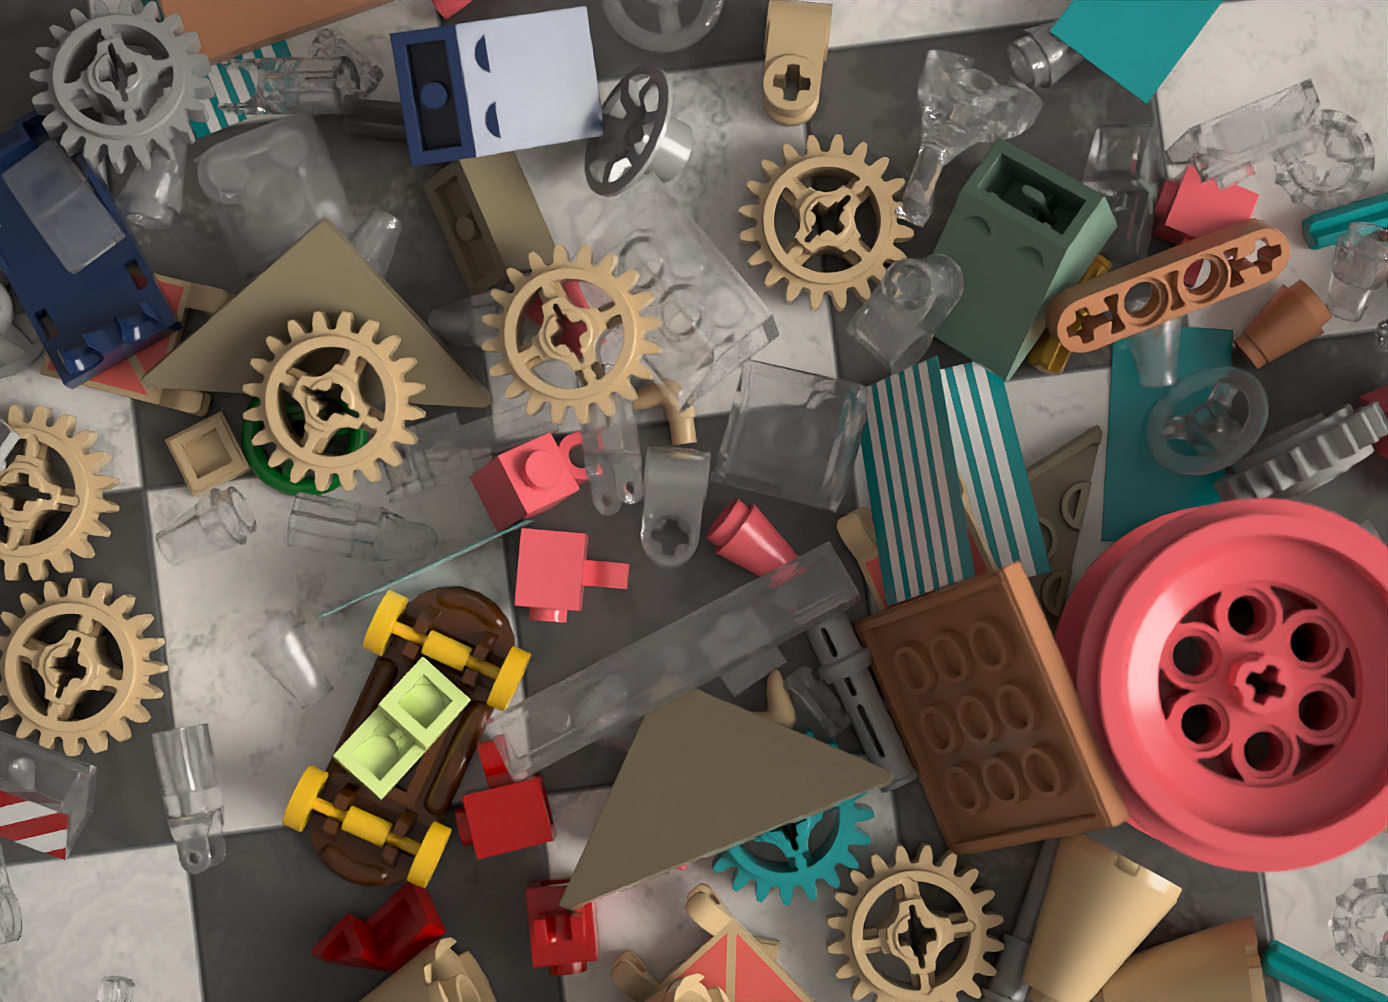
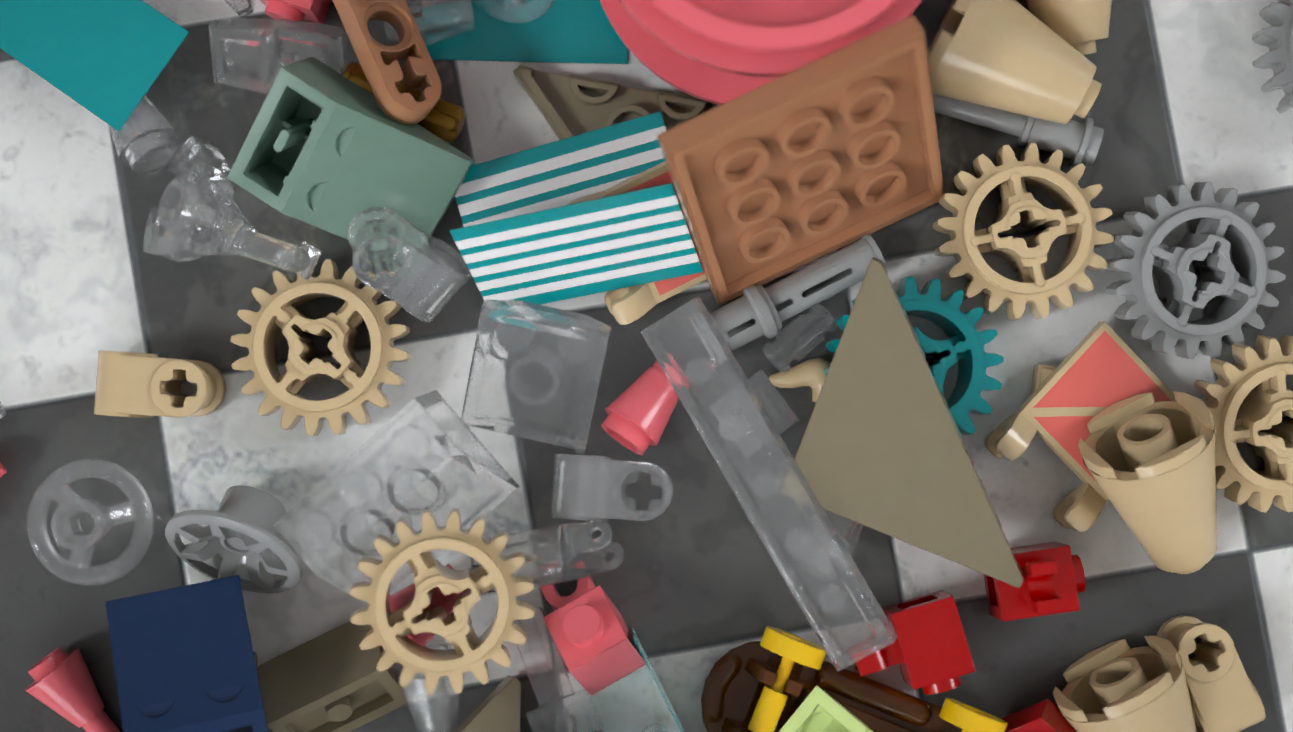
camera: 90 degrees left, 0 degrees up
coral brick [514,528,630,623] -> none
tan animal [621,377,697,445] -> none

